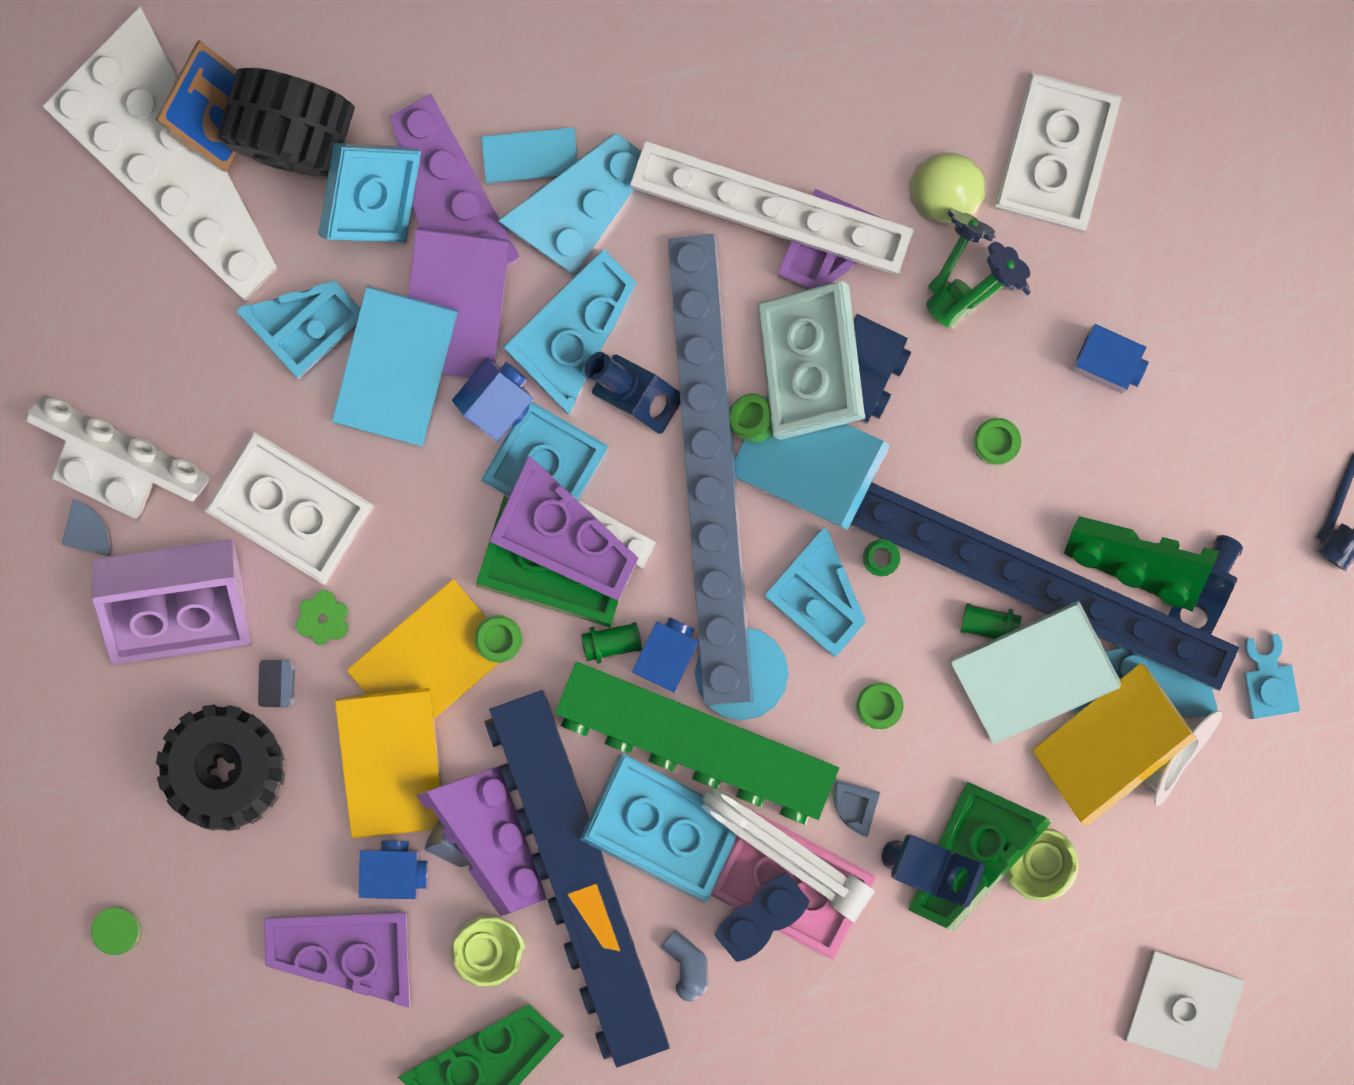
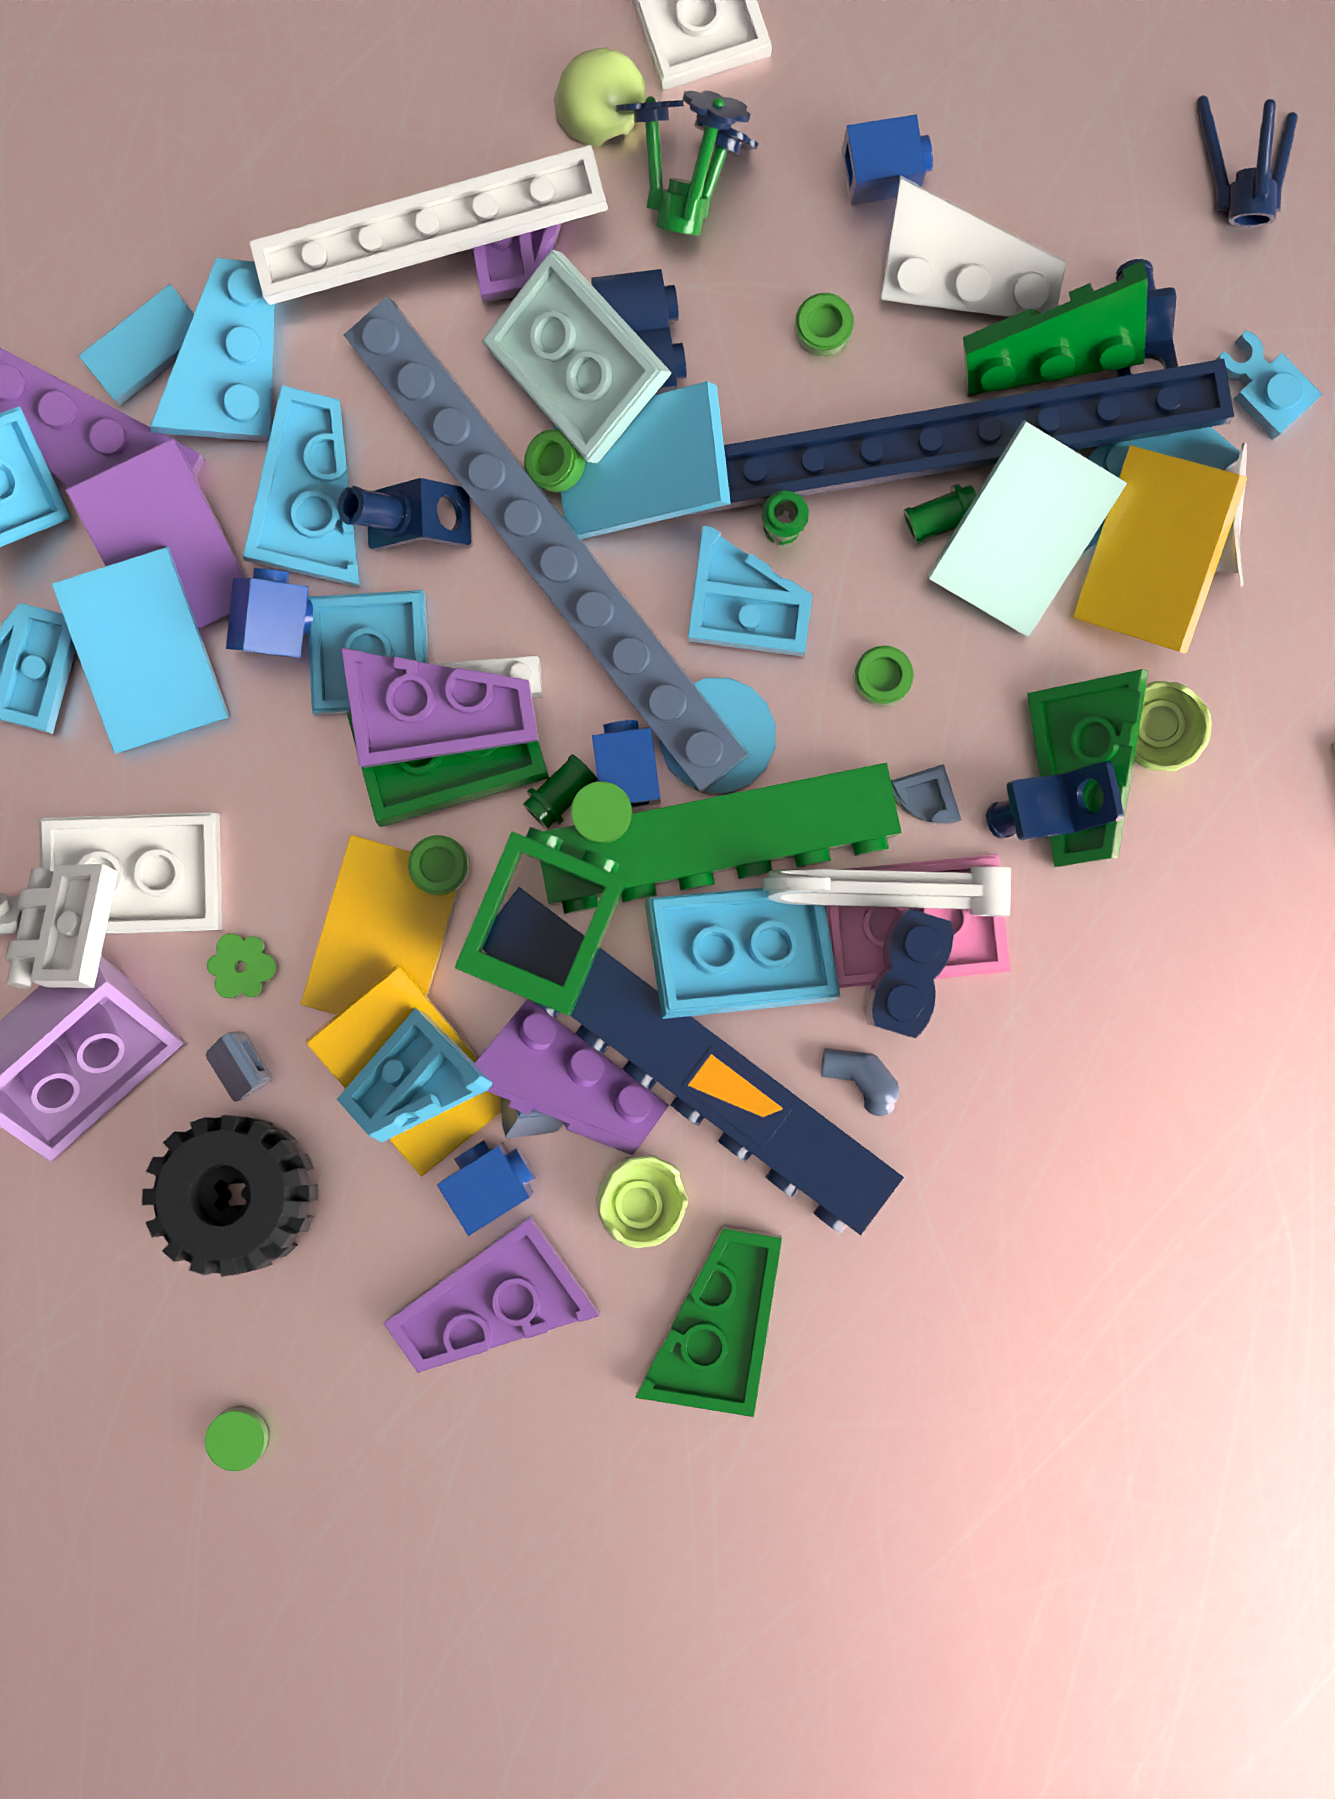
camera: 30 degrees left, 0 degrees up
none -> white plate [5,864,118,989]
none -> medium azure wing [337,1008,493,1142]
none -> green window [454,827,627,1016]
none -> bright green tile [571,781,632,843]
none -> white wing [880,175,1066,317]

